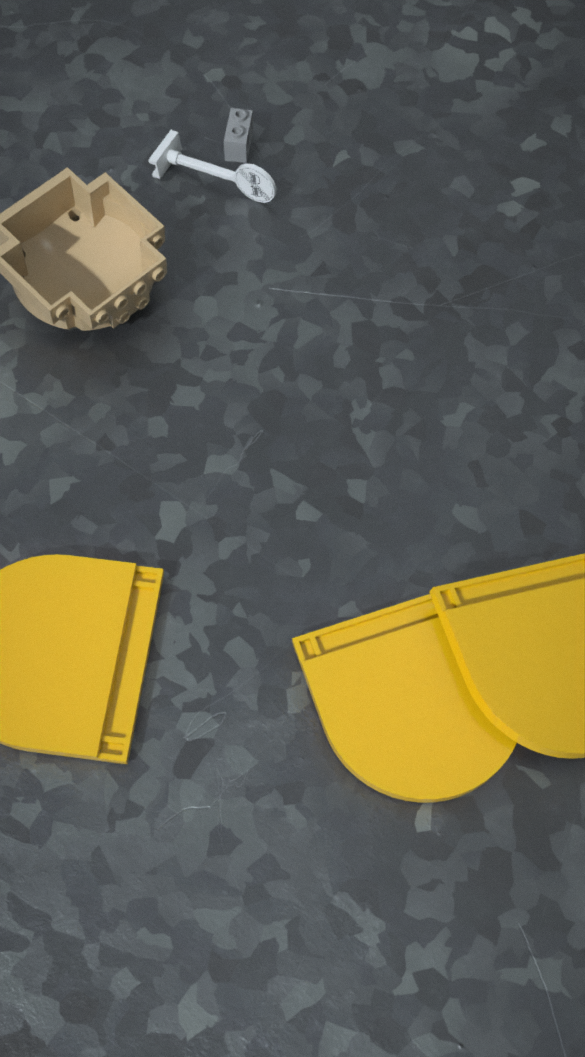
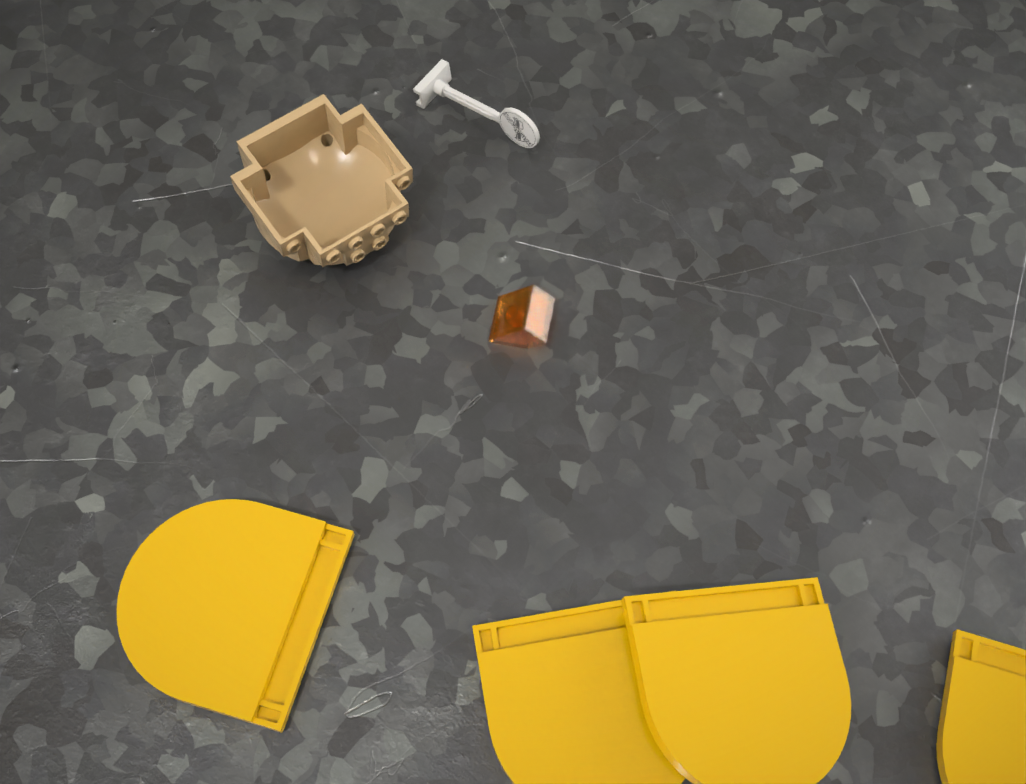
camera: 10 degrees right, 0 degrees up
light grey brick [224,108,253,163] -> none
none -> clear orange slope [488,284,555,349]

